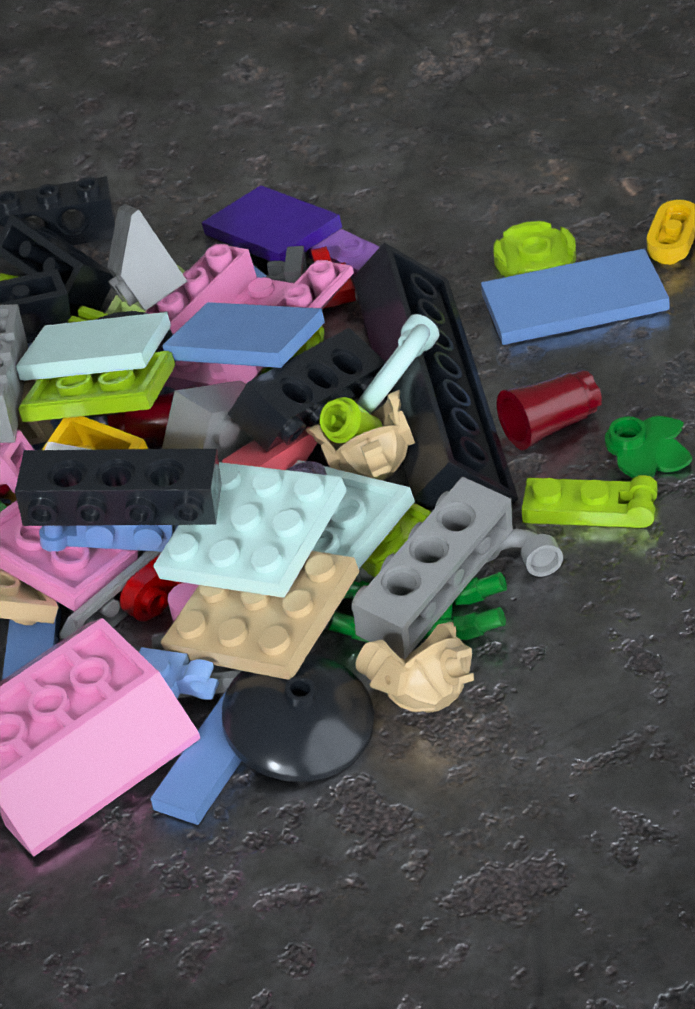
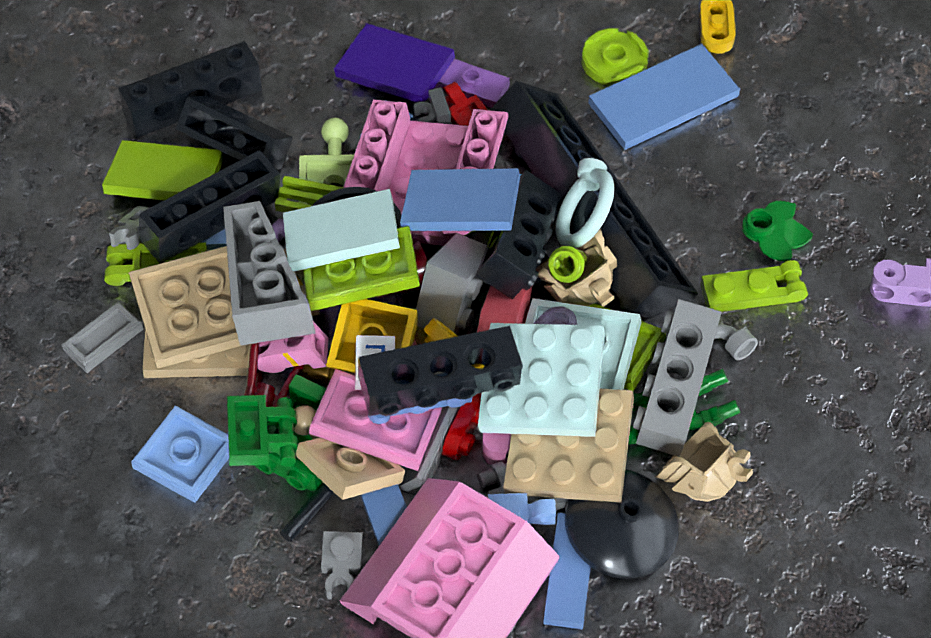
camera: 25 degrees left, 15 degrees up
slope [107,204,187,311] -> none
dark red plant [496,370,602,450] -> none

